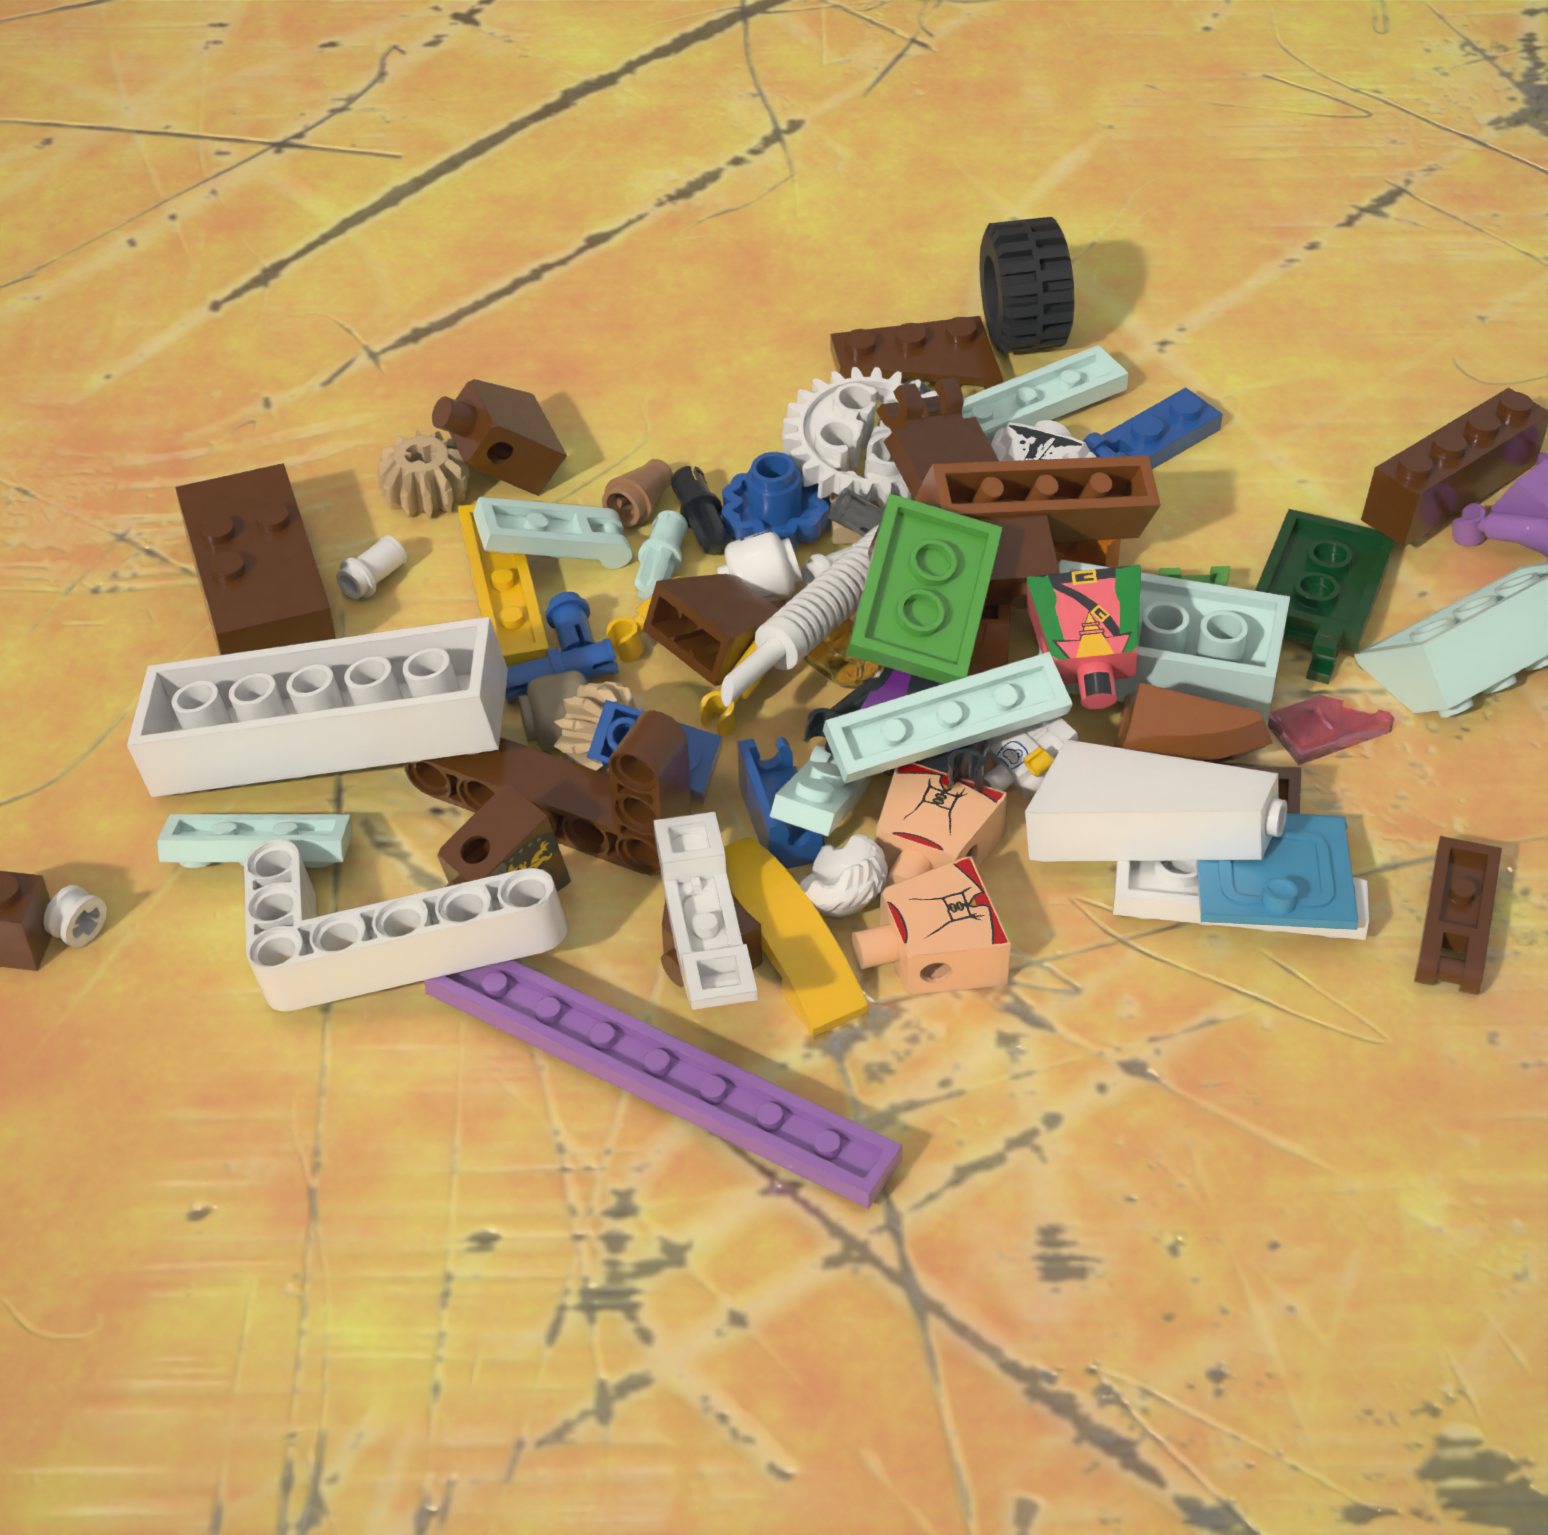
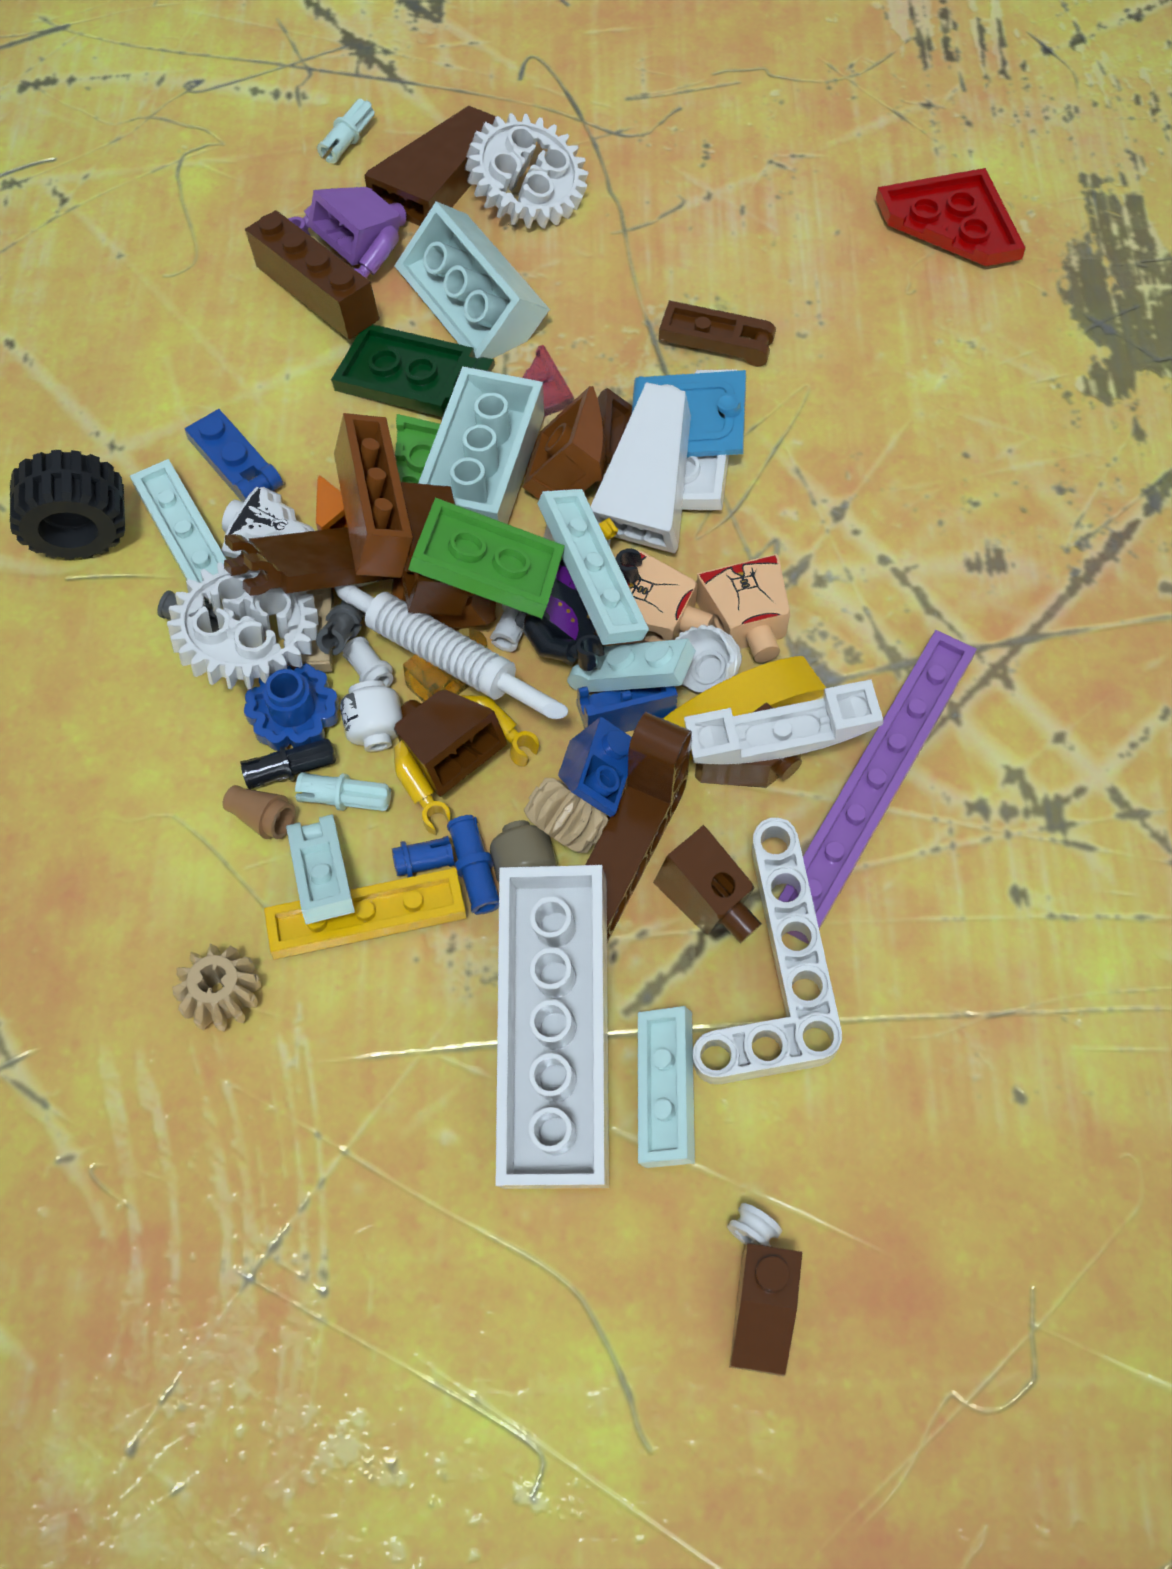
camera: 90 degrees left, 15 degrees up
reddish brown brick [175,463,336,655] -> none
white pin [336,535,407,599] -> none
reddish brown torso [432,379,567,496] -> none
reddish brown wing [830,316,1003,390] -> none
torso [1027,564,1141,709] -> none

